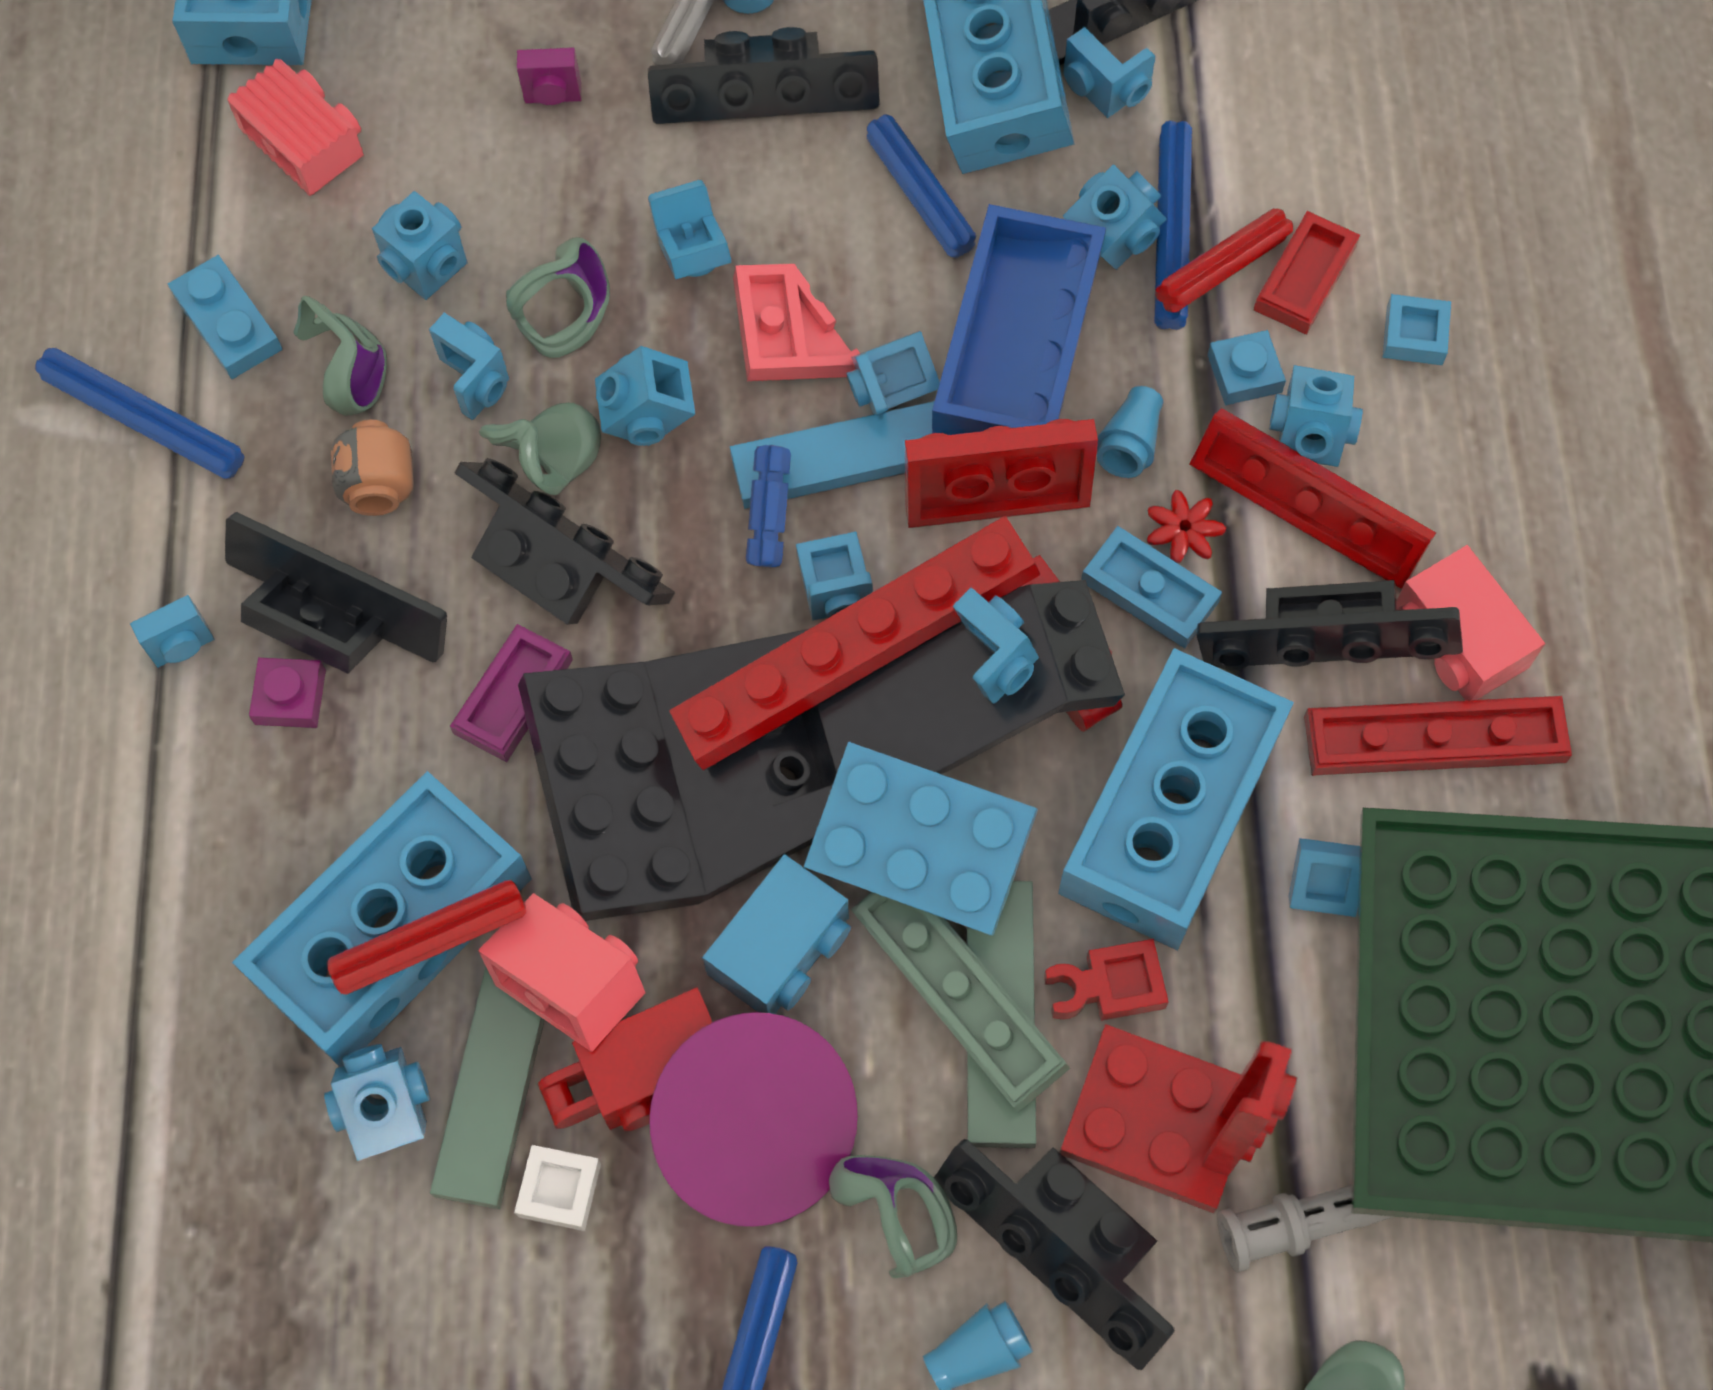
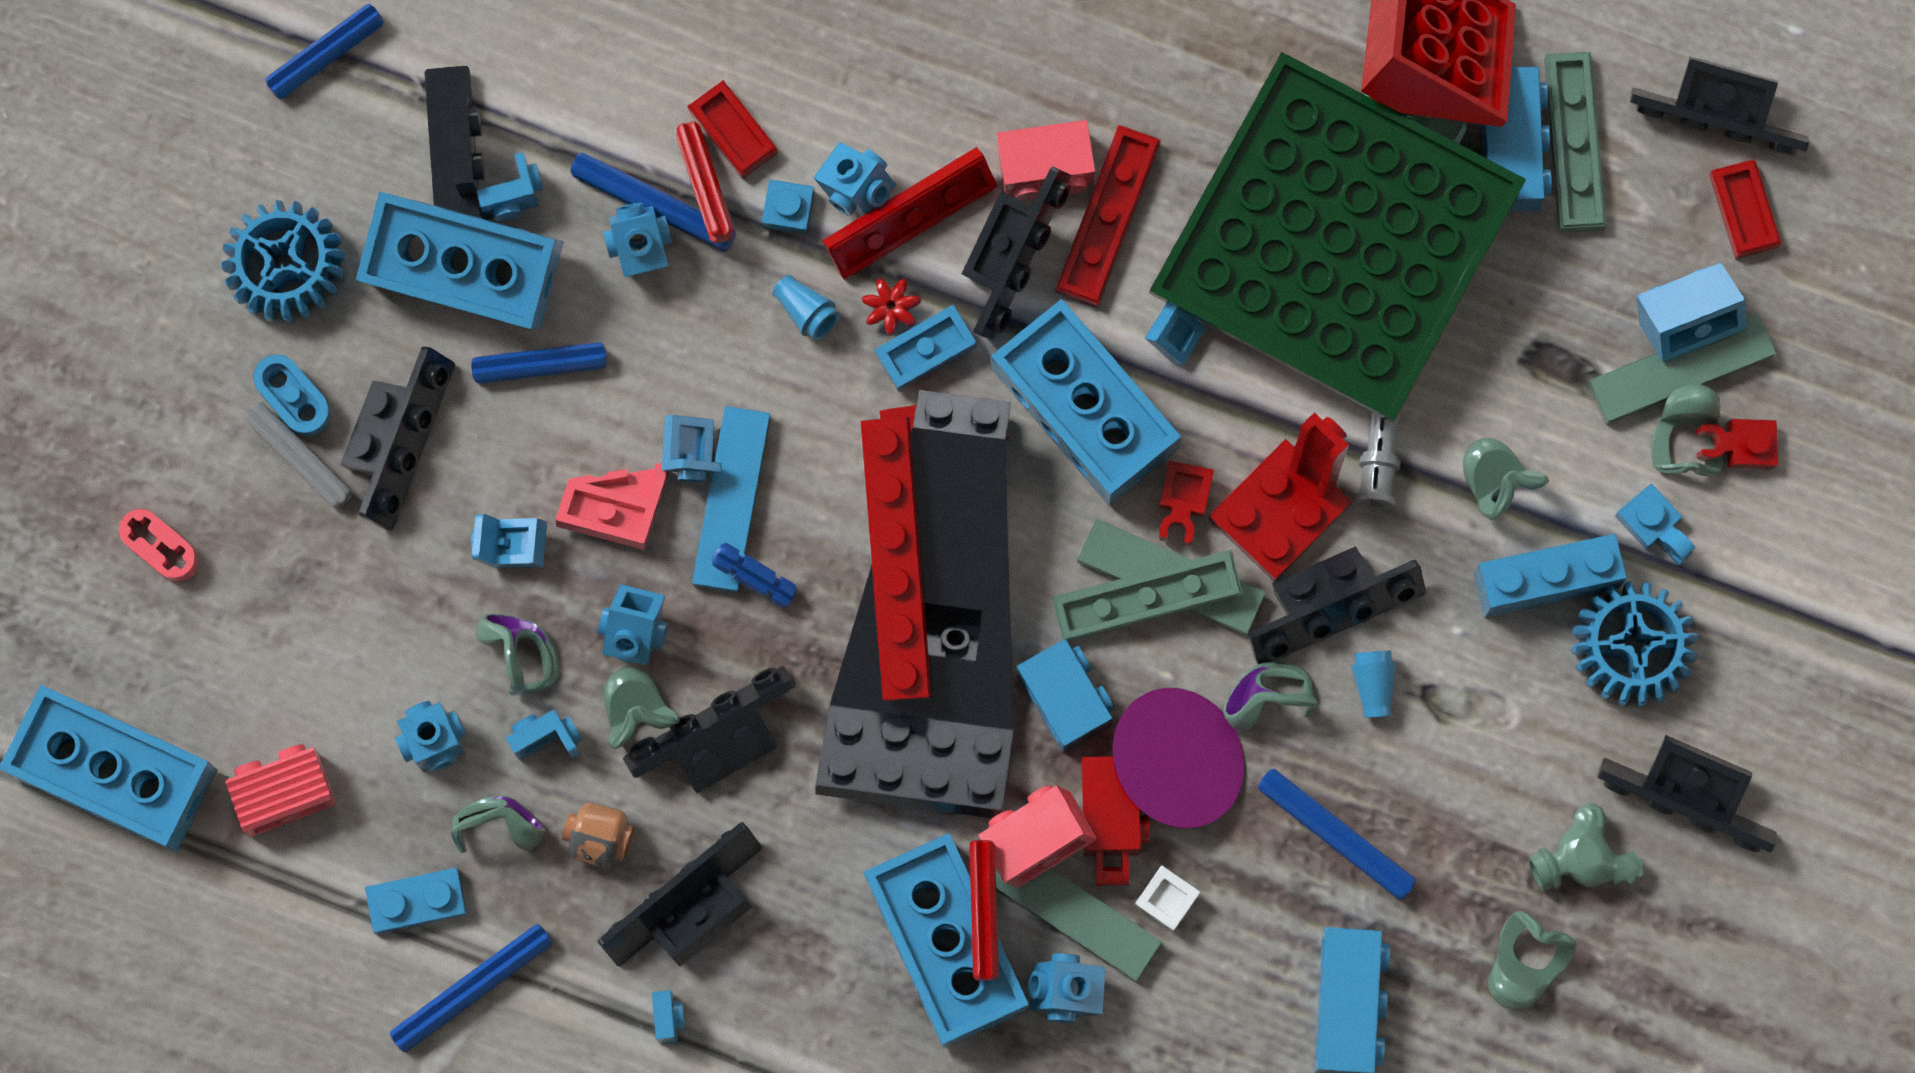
camera: 65 degrees left, 10 degrees up
magenta plate [249,657,326,728] -> none
magenta tile [450,624,573,762] -> none
magenta plate [517,47,581,105] -> none
dark azure bracket [796,532,873,621] -> none
dark azure plate [804,742,1038,935] -> none
red plate [905,419,1098,528] -> none
blue slope [932,204,1106,435] -> none
dark azure bracket [953,588,1039,704] -> none
dark azure plate [1382,294,1451,365] -> none

